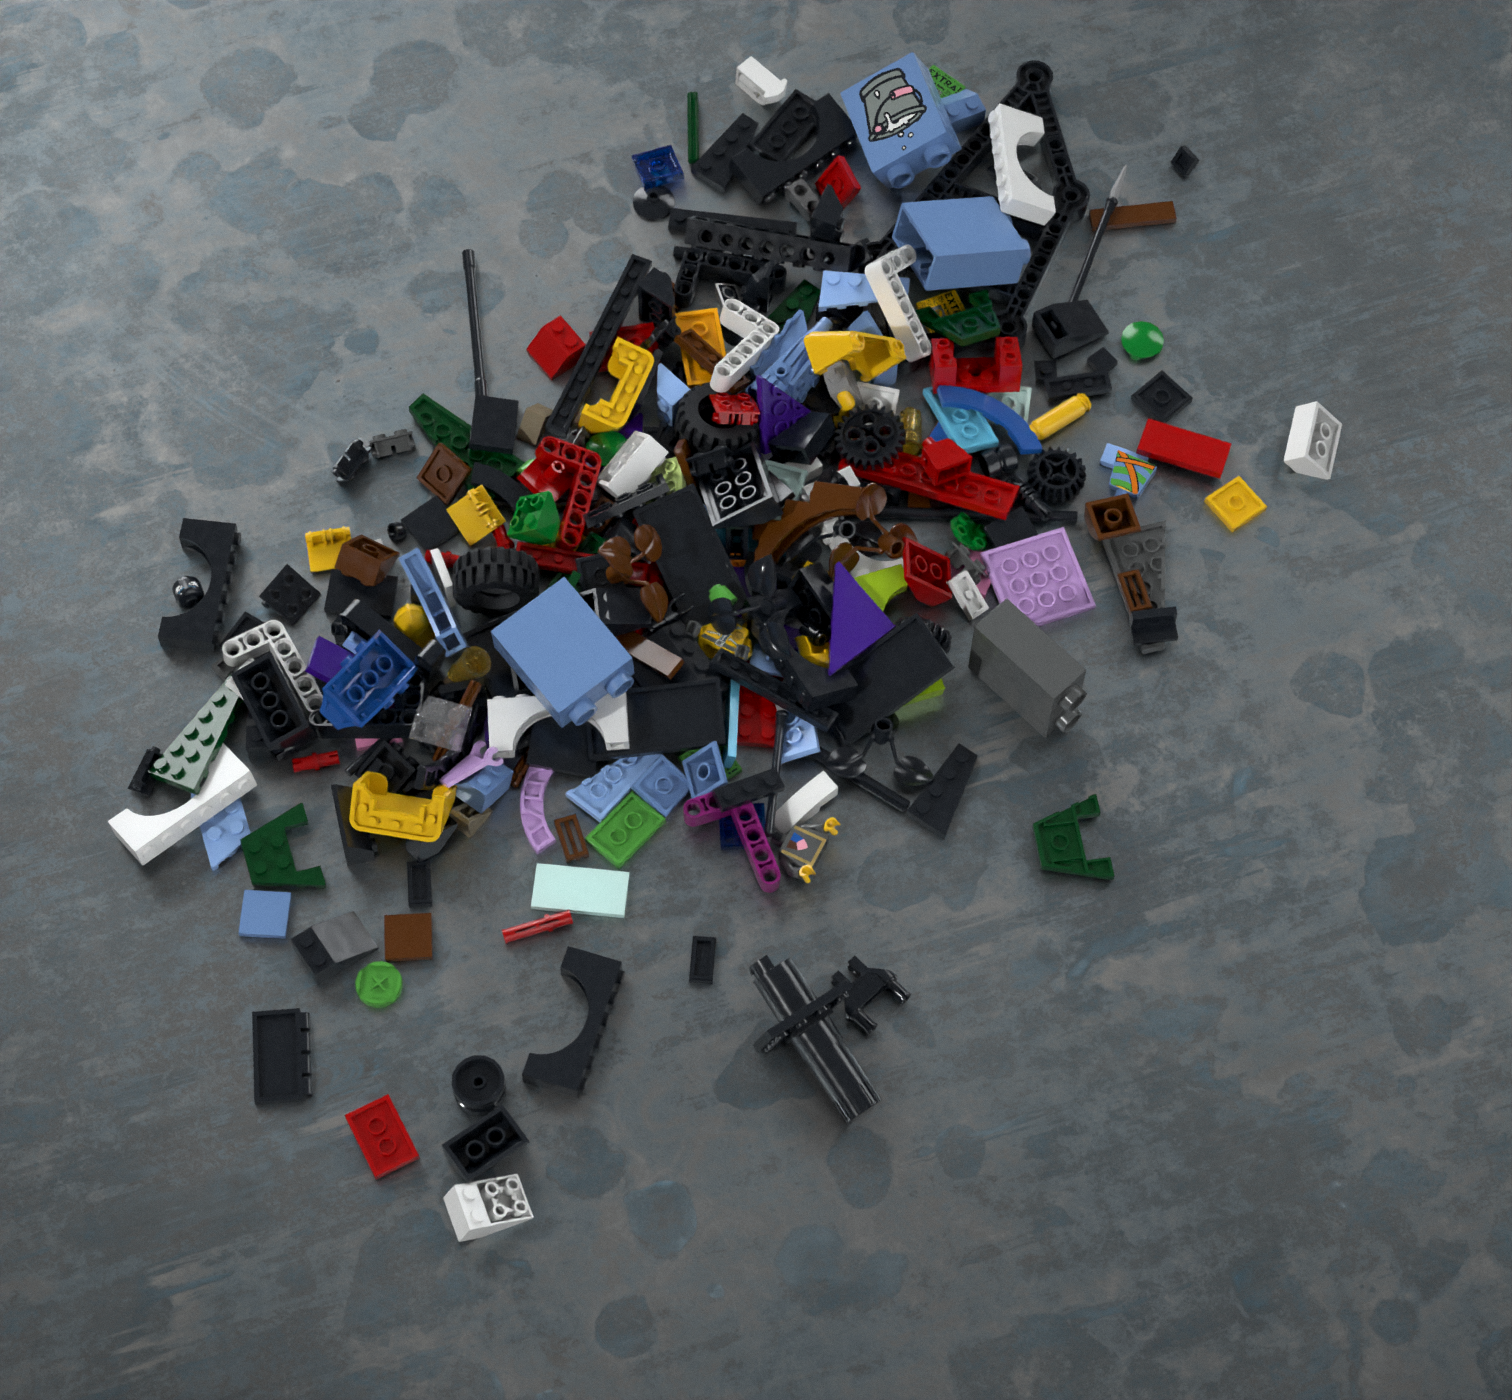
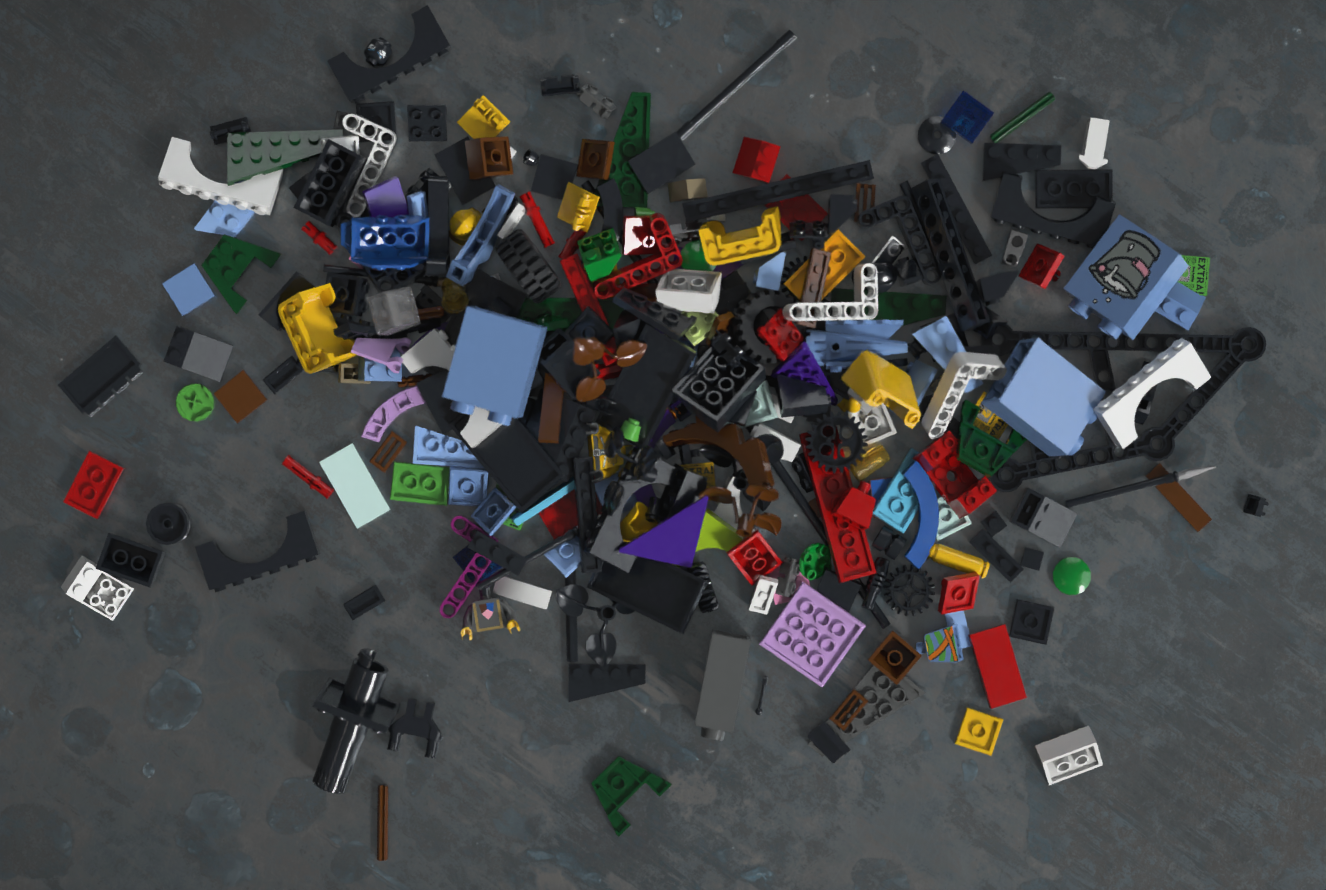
camera: 55 degrees right, 25 degrees up
none -> reddish brown axle [377,785,388,861]
none -> red tile [937,572,980,614]

